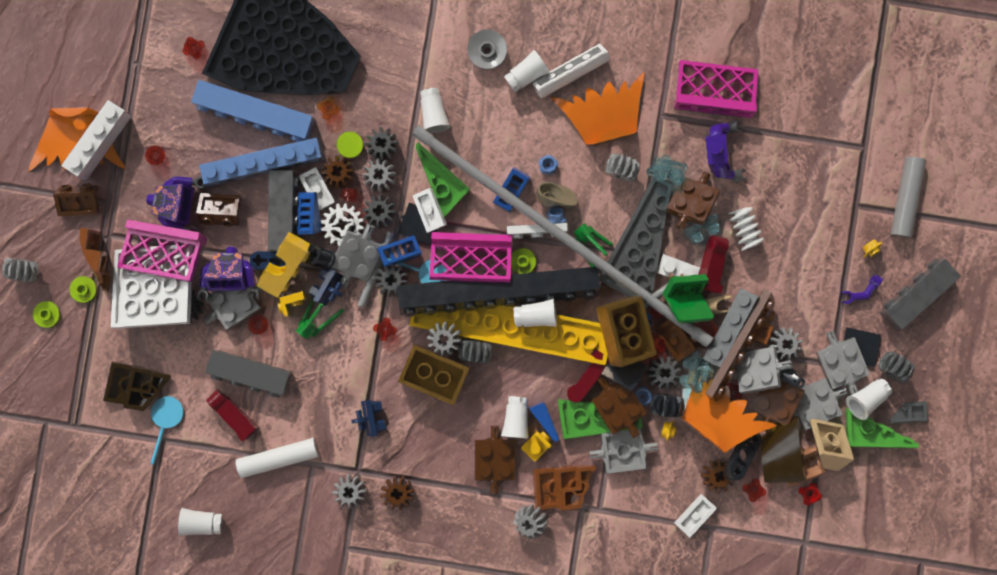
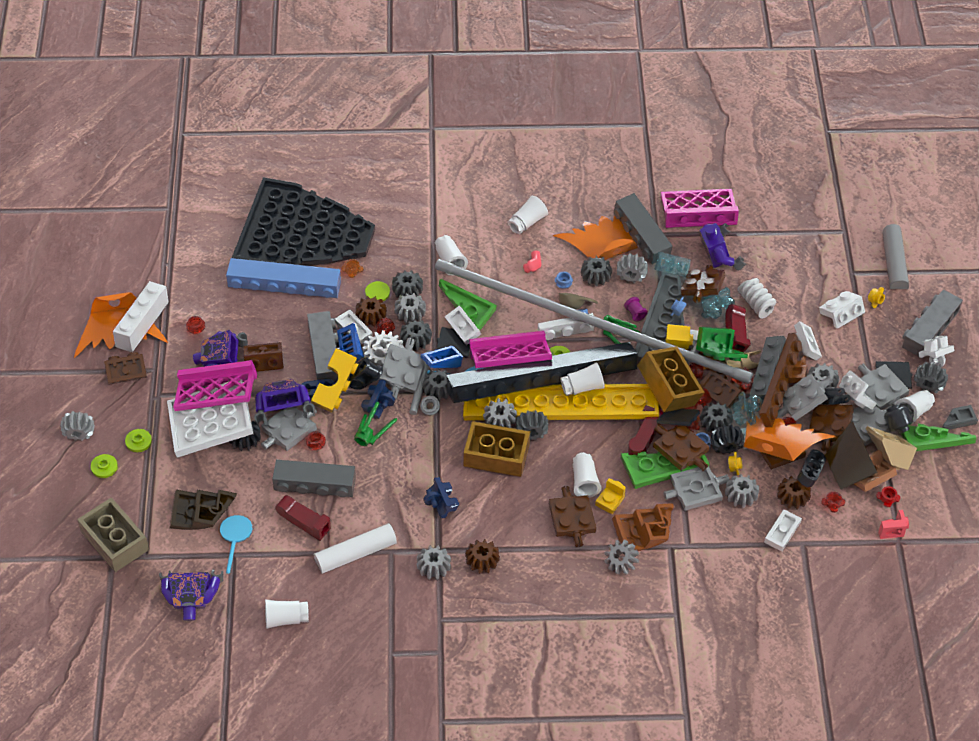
camera: 10 degrees left, 35 degrees down
dark orange slope [80,228,111,291] -> none
clear red plate [182,37,205,59] -> none
medium blue brick [199,138,324,187] -> none
yellow bracket [278,291,307,317] -> none
clear red plate [373,317,397,341] -> none
light grey dish [467,29,507,69] -> none
blue slope [493,167,530,212] -> none
blue slope [529,402,559,442] -> none
white brick [531,44,610,99] -> none
dark purple arm [841,275,883,304] -> none
none -> dark tan brick [77,497,149,572]
none -> dark purple torso [159,569,224,621]
none -> light grey plate [420,396,440,415]
none -> coral arm [523,250,542,273]
none -> dark grey gear [581,255,612,287]
none -> dark grey brick [614,193,673,264]
none -> magenta bush [624,297,648,321]
none -> yellow brick [666,324,693,350]
none -> medium blue plate [670,297,686,316]
none -> light grey gear [725,474,759,508]
none -> white plate [794,321,822,361]
none -> white bracket [819,291,865,328]
none -> white bracket [839,370,877,410]
none -> coral bracket [878,510,909,539]
none -> black head [884,403,913,434]
none -> white hips [919,336,954,367]

